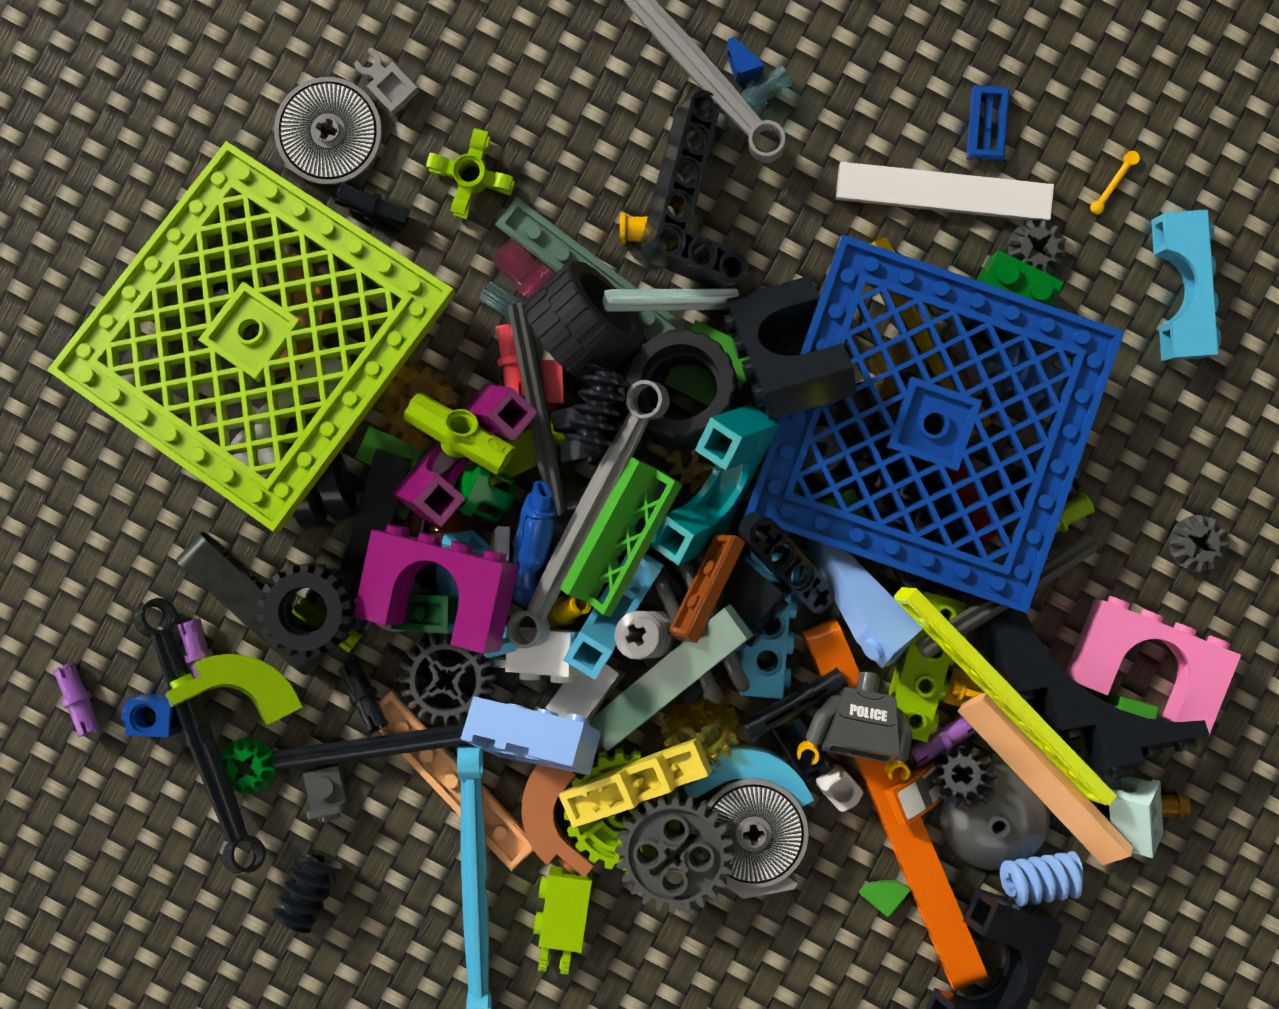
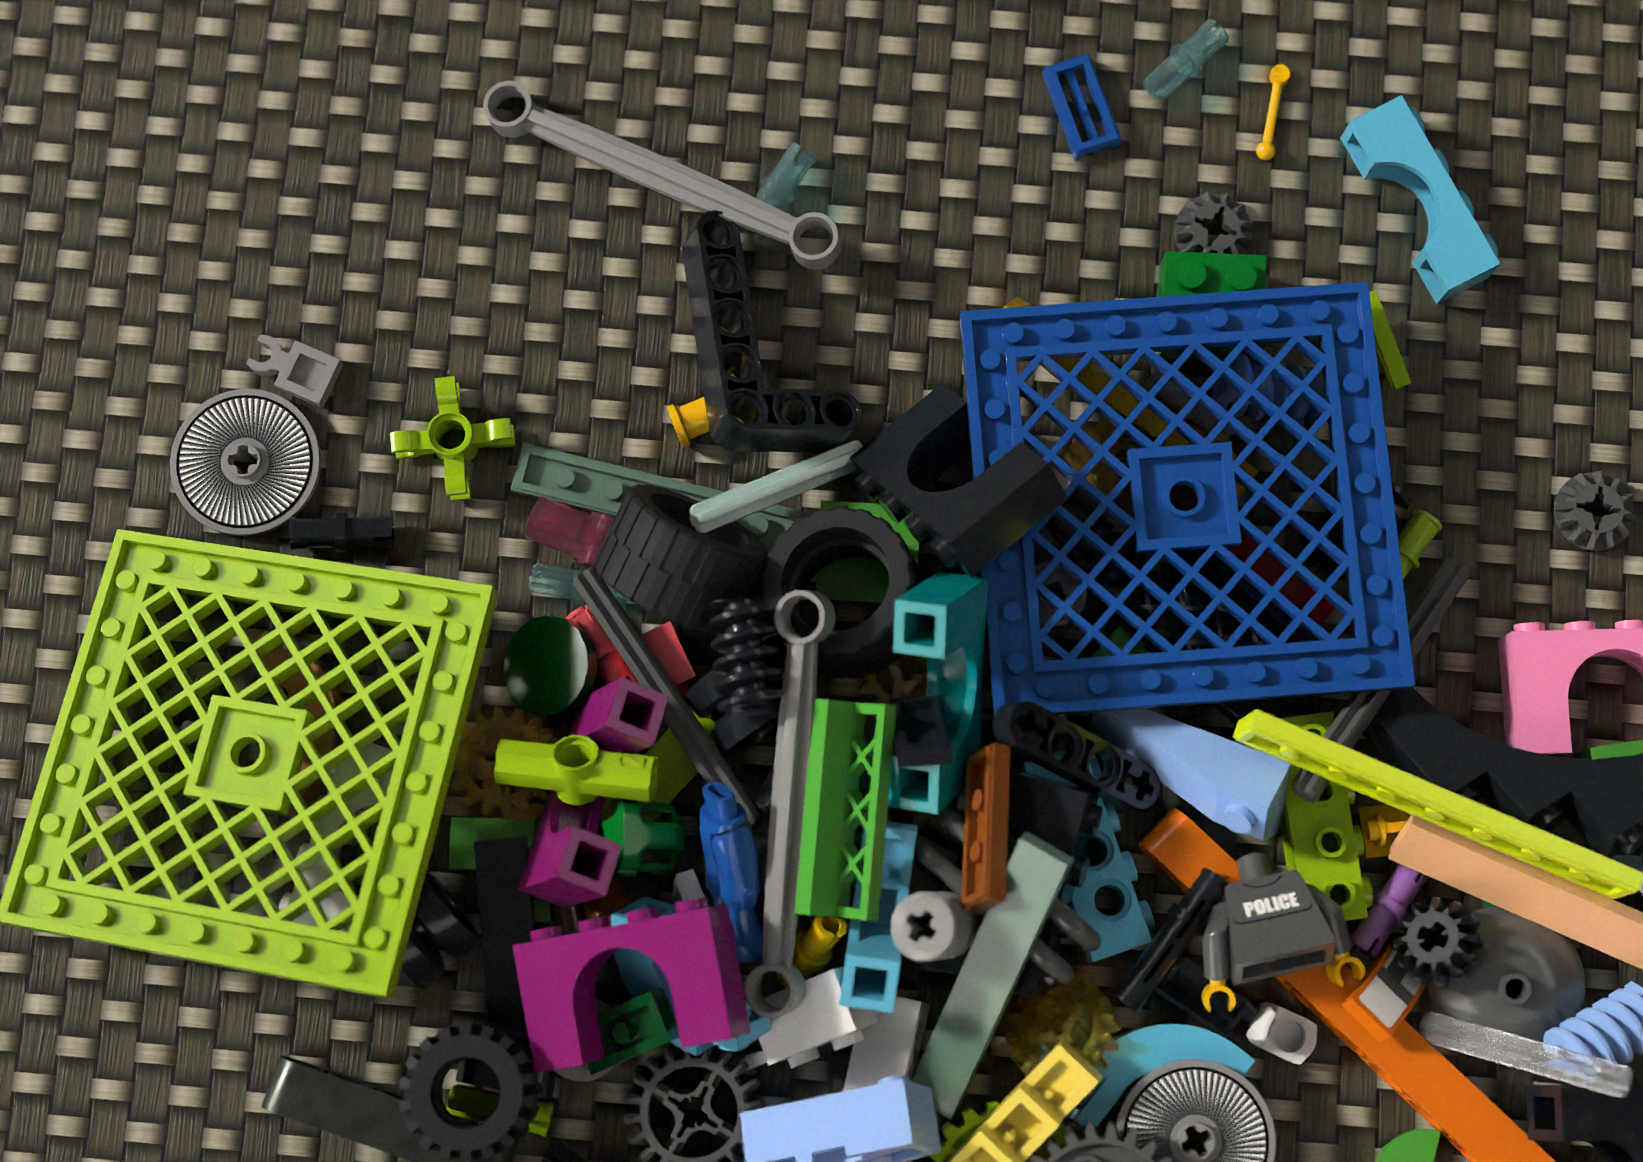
camera: 30 degrees left, 10 degrees down
blue slope [725,37,765,84] -> none
white tile [835,162,1054,222] -> none
none -> dark green tile [503,615,598,718]
none -> black tile [889,695,952,768]
none -> clear light blue axle [1143,19,1229,101]
none -> lime tile [1369,289,1411,389]
none -> clear axle [1419,1011,1633,1098]

